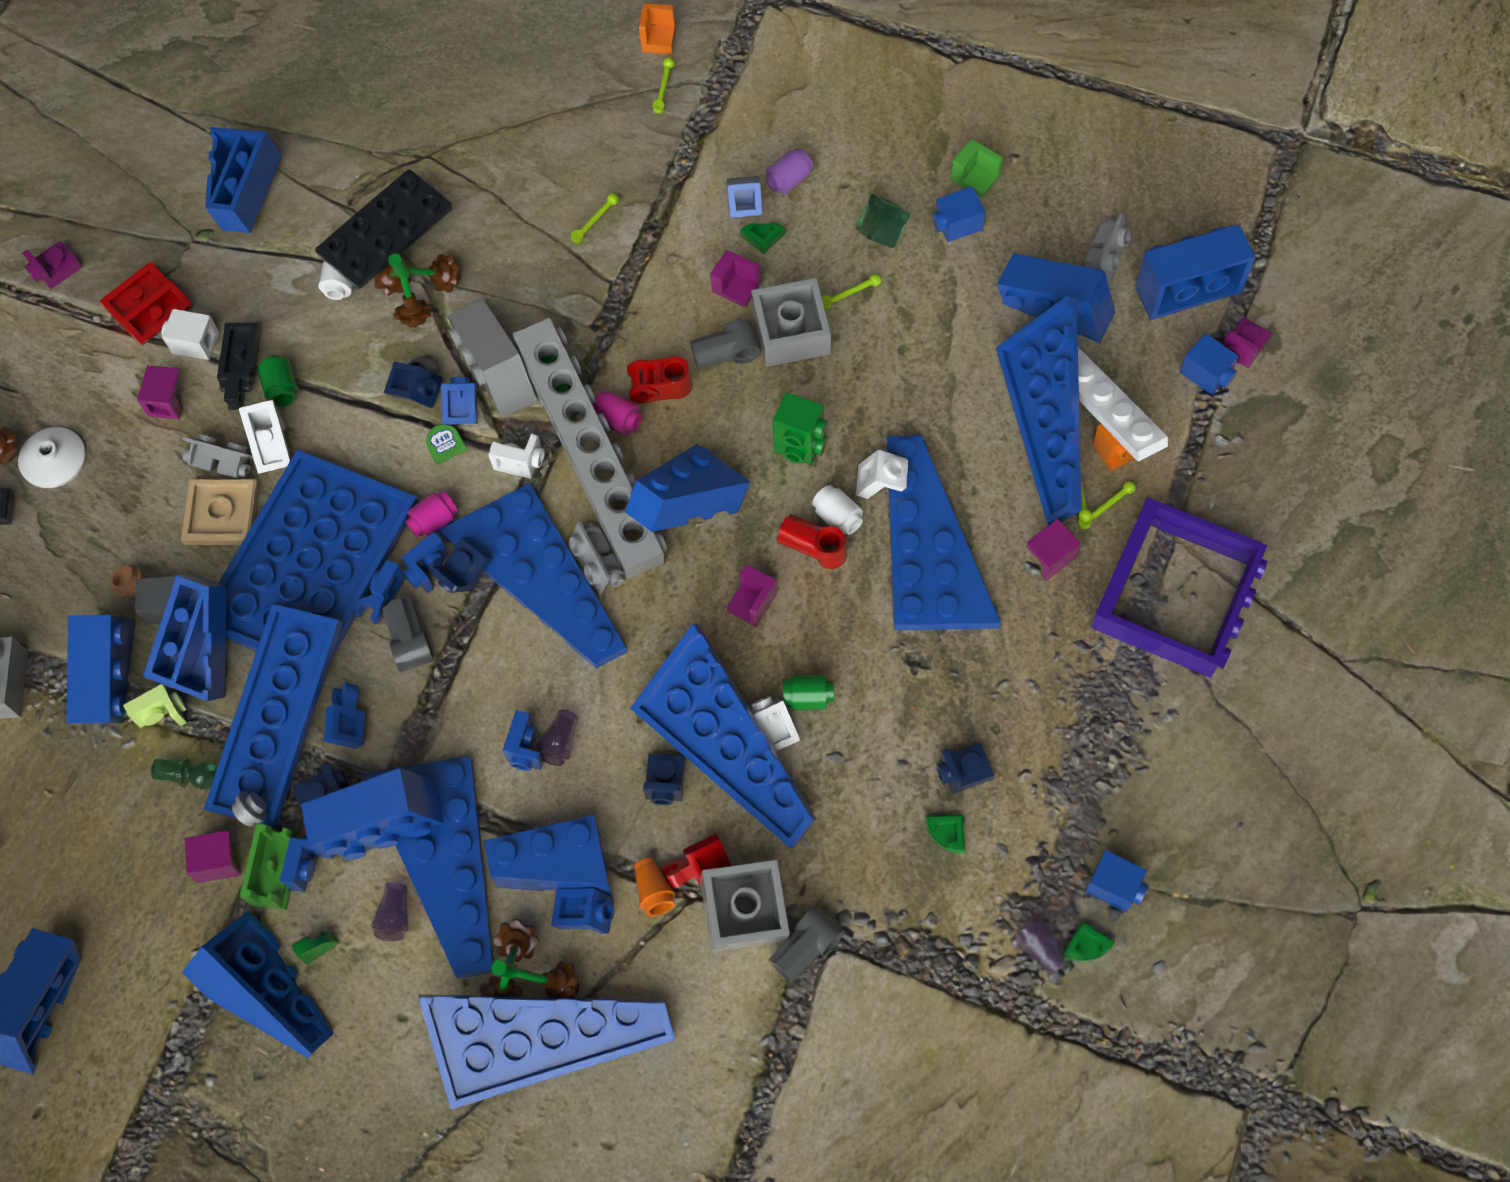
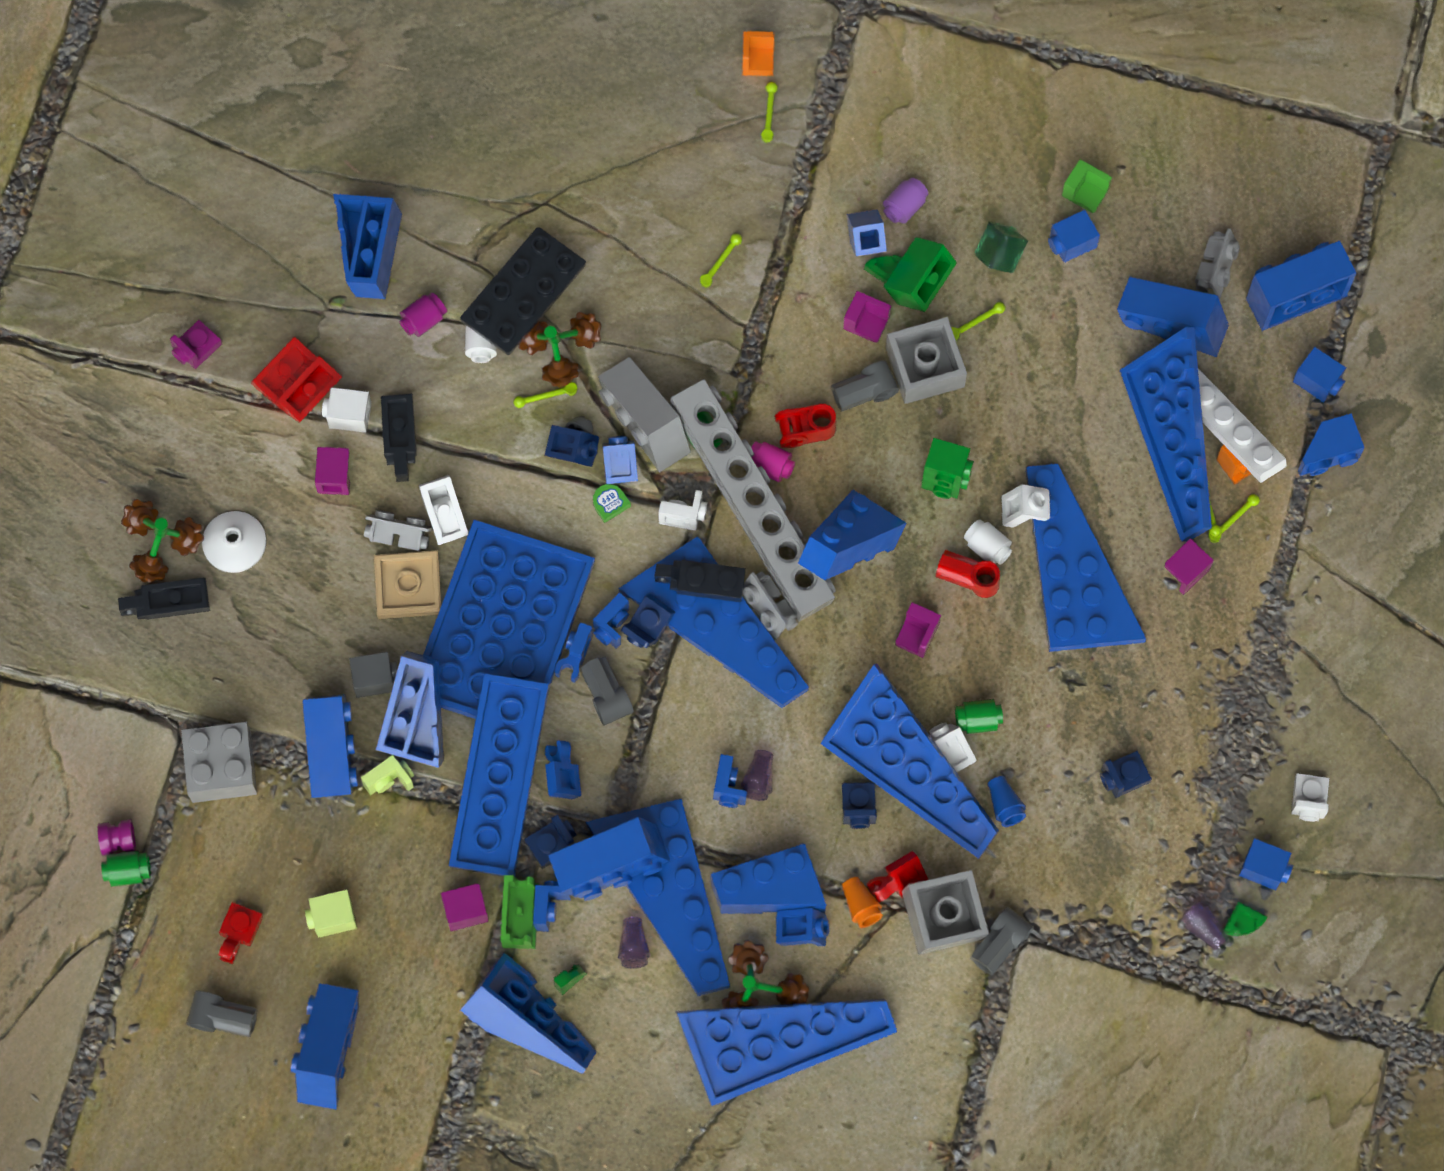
camera: 10 degrees left, 5 degrees up
medium nougat plate [110,565,144,599] -> none
clear green axle [150,758,217,790] -> none
light grey plate [232,791,267,827] -> none
green brick [258,355,298,407] -> none
dark pink brick [405,490,459,538] -> none
green tile [925,815,965,854] -> none
dark purple window [1091,497,1268,678] -> none
magenta bracket [1222,317,1272,368] -> none
none -> yellowish green brick [305,890,357,938]
none -> magenta brick [399,292,447,337]
none -> lime hinge [513,382,577,408]
none -> black hinge [654,560,746,602]
none -> green brick [883,237,957,312]
none -> blue cone [987,776,1026,827]
none -> white bracket [1291,773,1329,821]
none -> blue slope [1298,413,1365,476]

